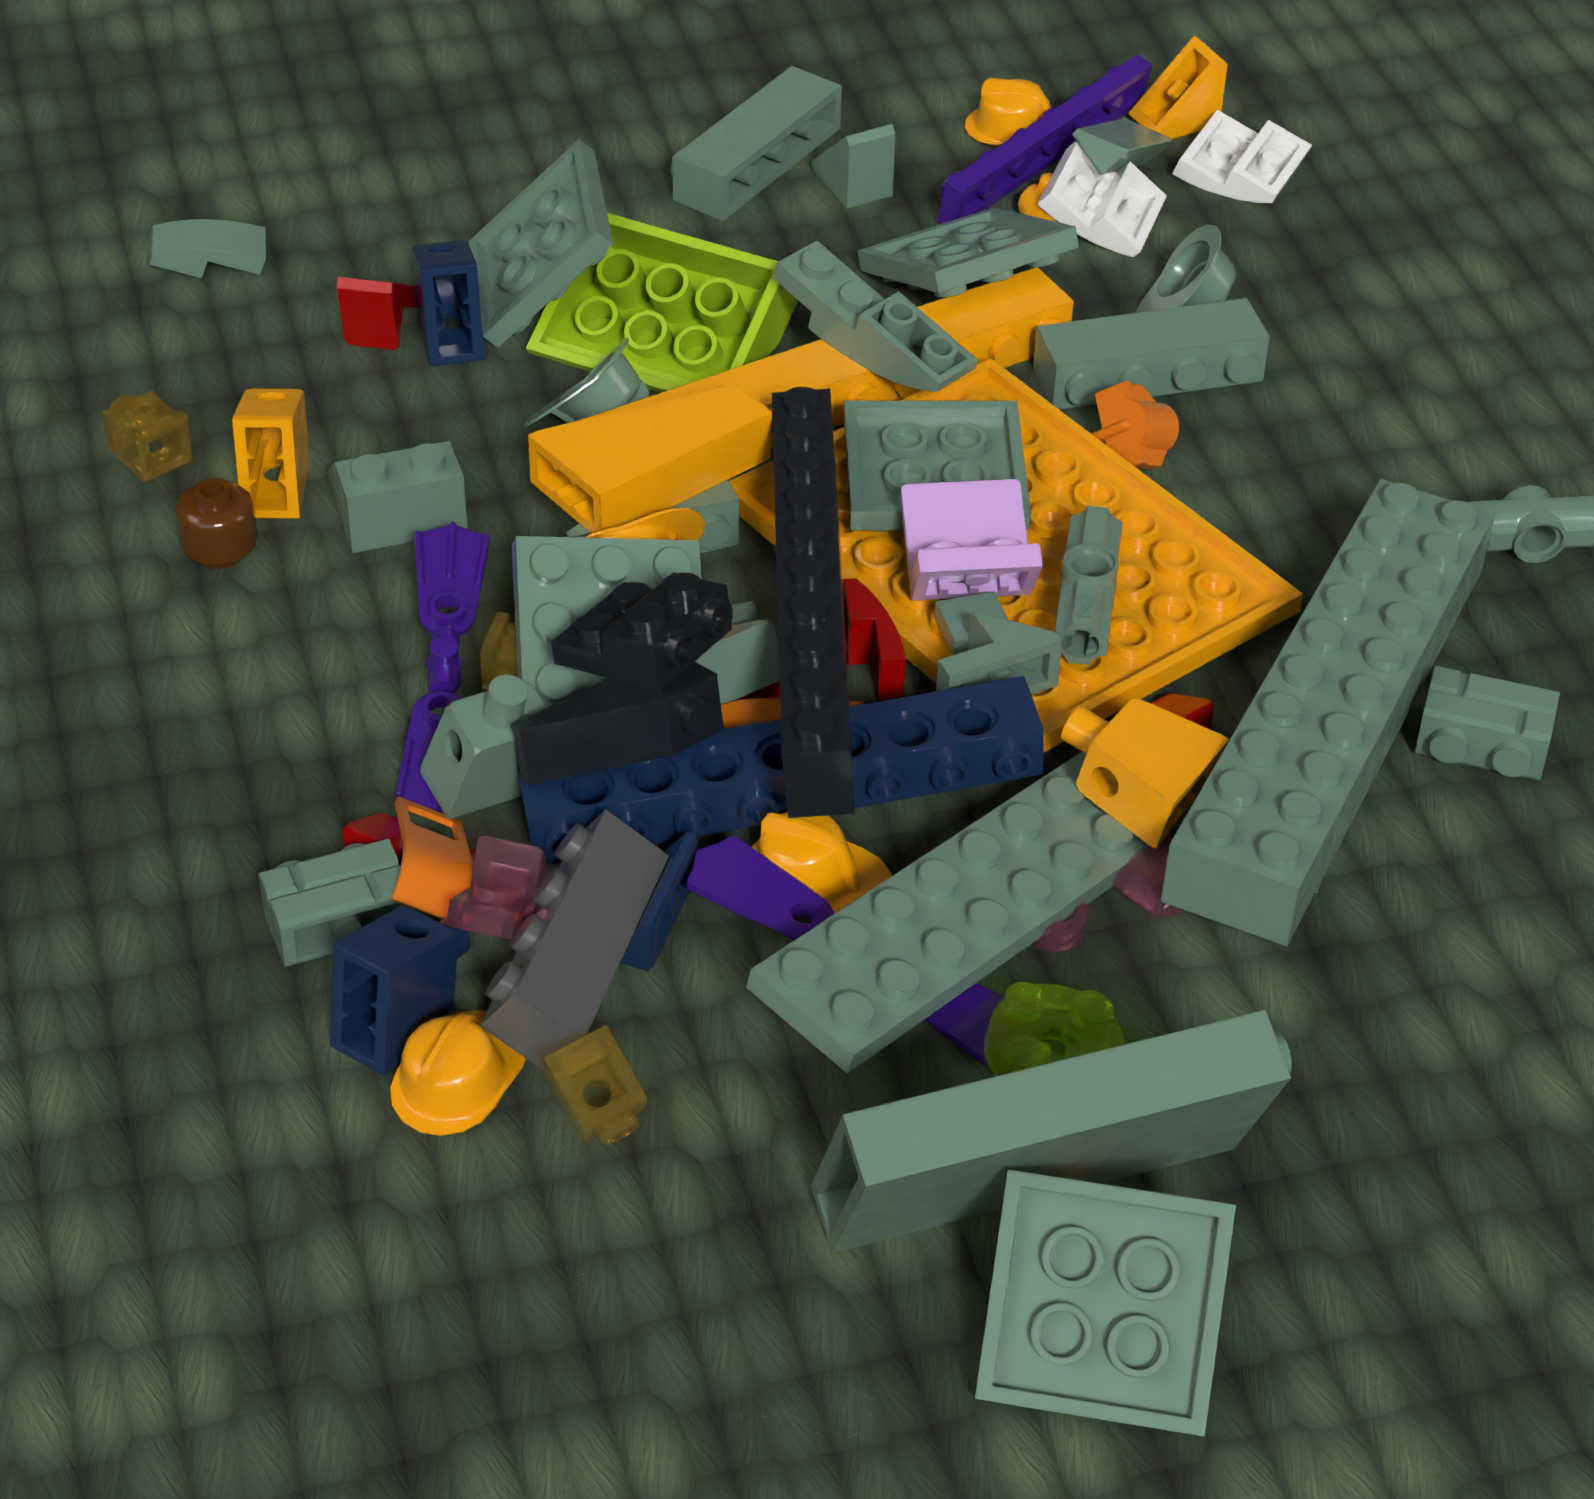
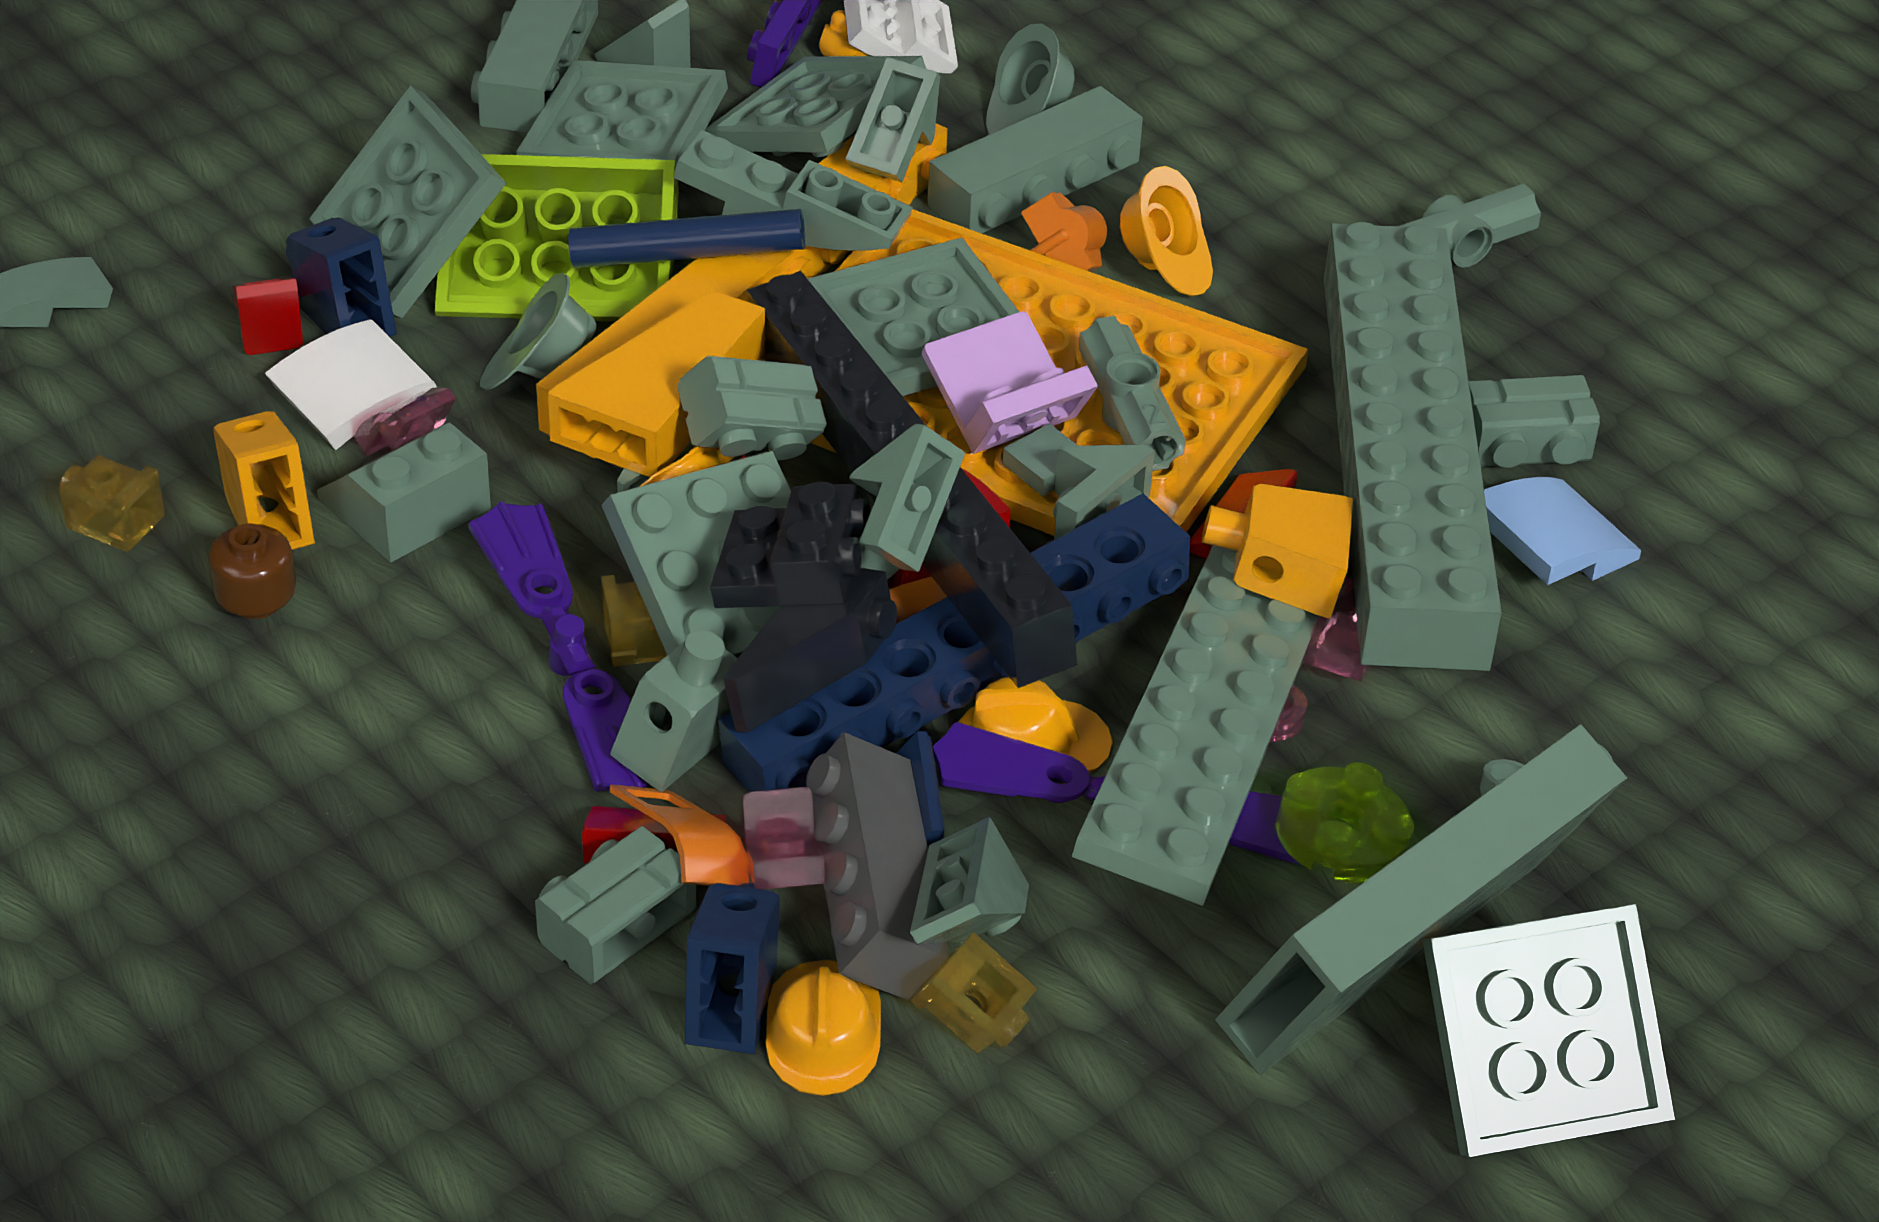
camera: 25 degrees left, 0 degrees up
none -> white slope [265,319,438,451]
none -> clear pink slope [354,387,456,456]
none -> sand green plate [517,60,728,166]
none -> dark blue piece [568,209,805,268]
none -> sand green brick [677,356,827,460]
none -> sand green slope [846,57,940,183]
none -> sand green slope [849,424,965,572]
none -> sand green slope [910,817,1029,944]
none -> light orange piece [1120,166,1213,297]
none -> light blue slope [1484,477,1641,585]

